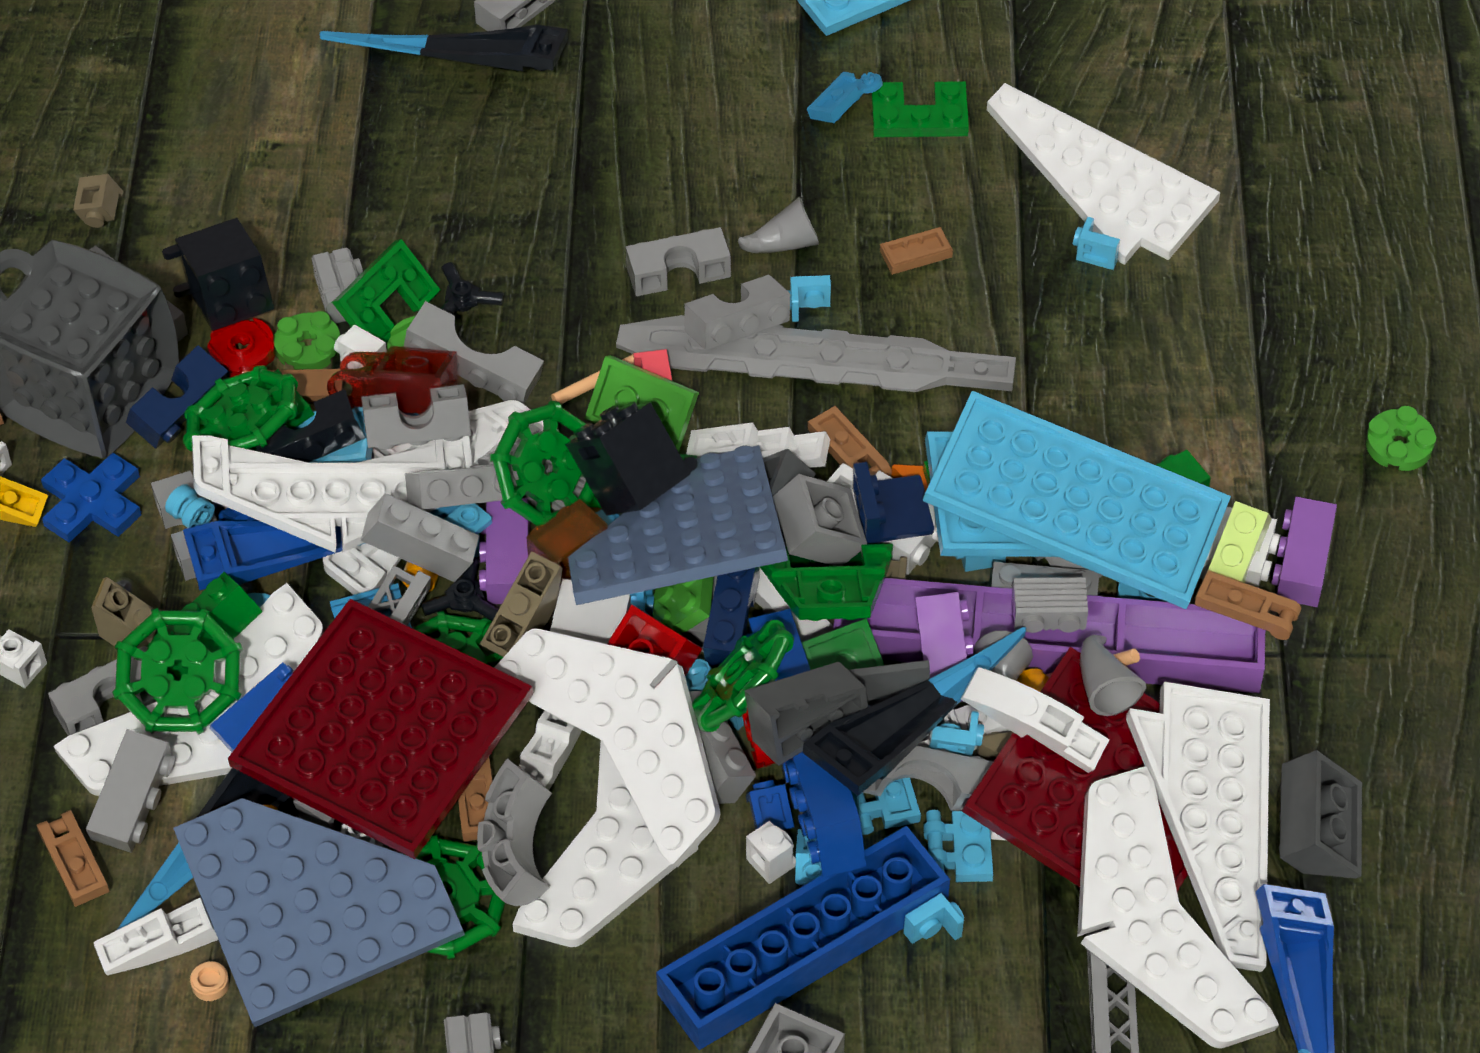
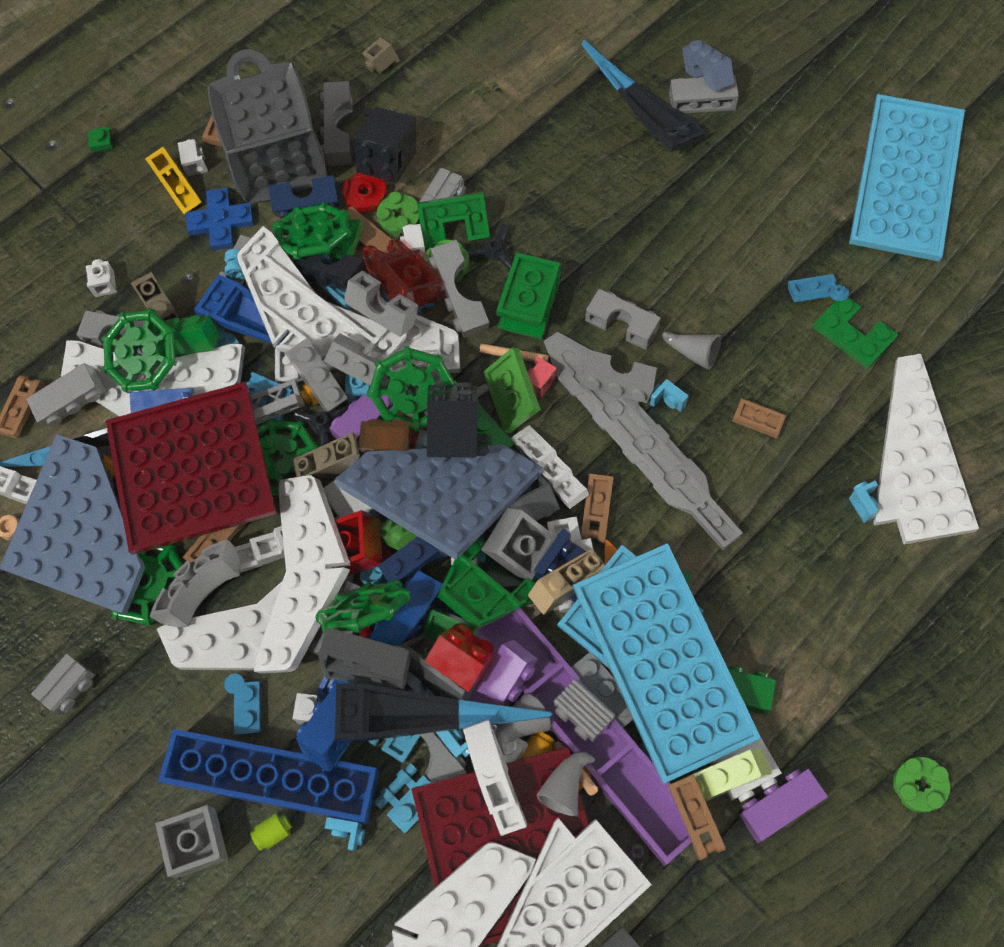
camera: 50 degrees right, 15 degrees up
none -> dark azure hinge [224,673,262,736]
none -> lime brick [250,812,292,851]
none -> red brick [424,623,498,692]
none -> green torso [496,252,561,340]
none -> tan slope [528,549,605,615]

